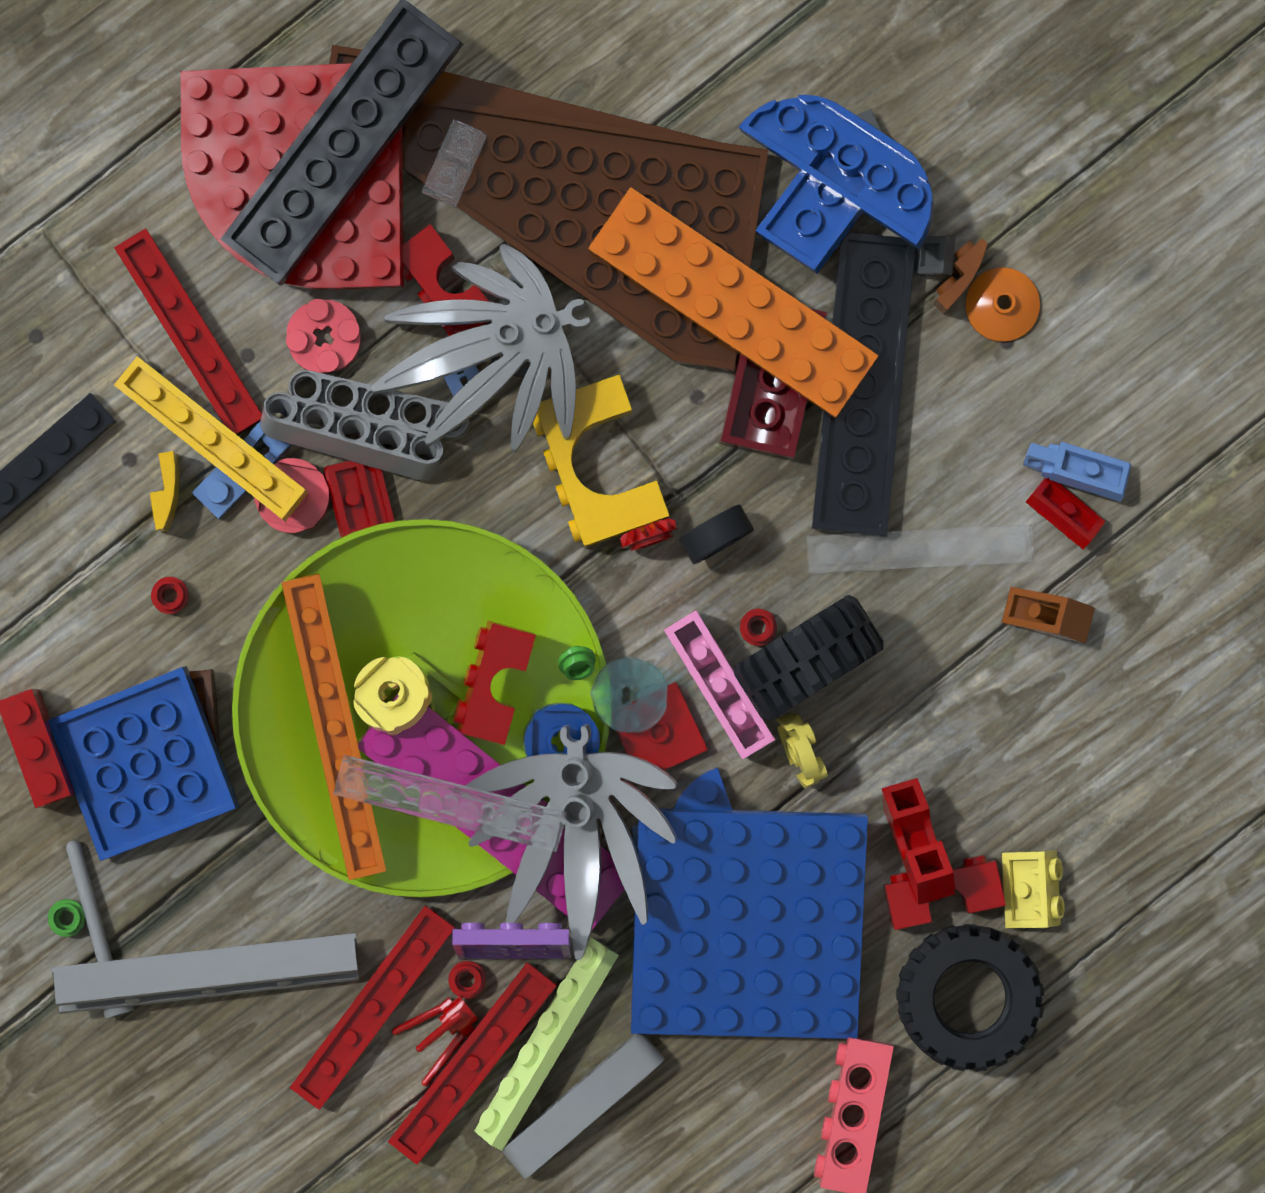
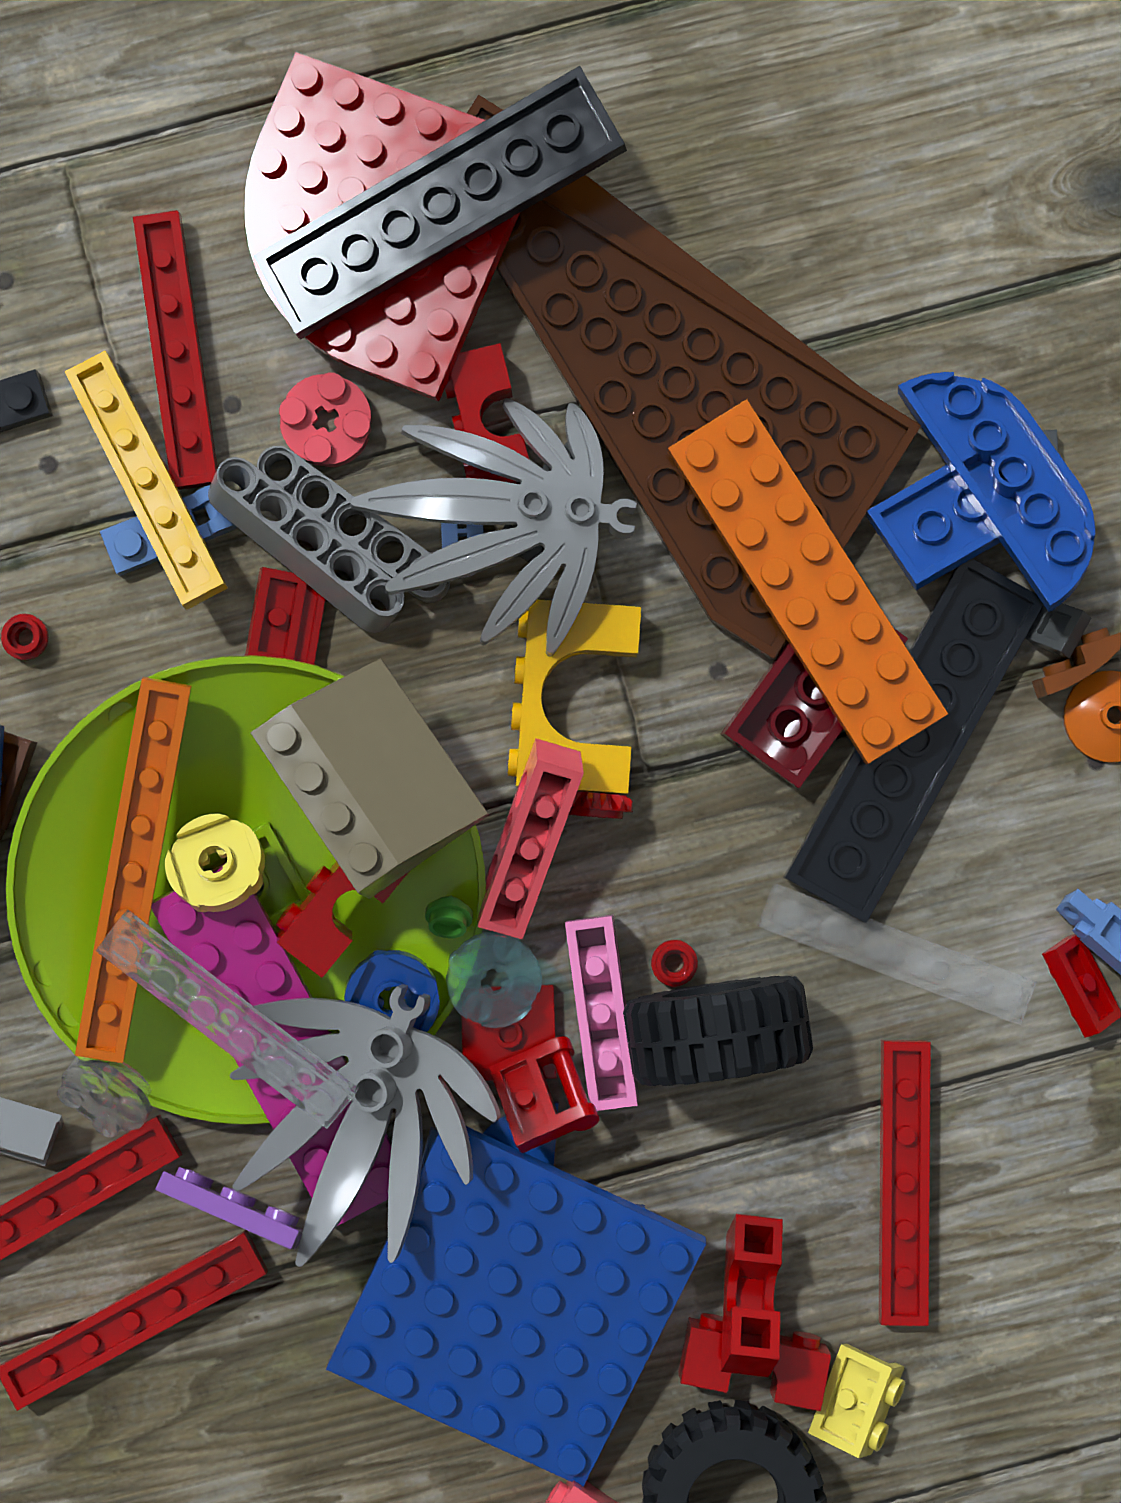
camera: 20 degrees right, 0 degrees up
yellow slope [150,451,180,532] -> none
coral plate [254,458,330,534] -> none
red plant [392,996,478,1086] -> none
clear slope [421,119,487,208] -> none
red plate [448,961,486,999] -> none
yellowish green plate [474,937,619,1151] -> none
light grey beam [500,1034,665,1179] -> none
black tyre [679,504,754,565] -> none
light yellow plate [777,713,828,789] -> none
dark orange slope [1001,587,1095,644] -> none
none -> clear plate [57,1056,154,1137]
none -> dark tan slope [250,658,489,899]
none -> coral brick [477,738,584,940]
none -> red plate [489,1036,600,1153]
none -> red plate [879,1040,931,1326]

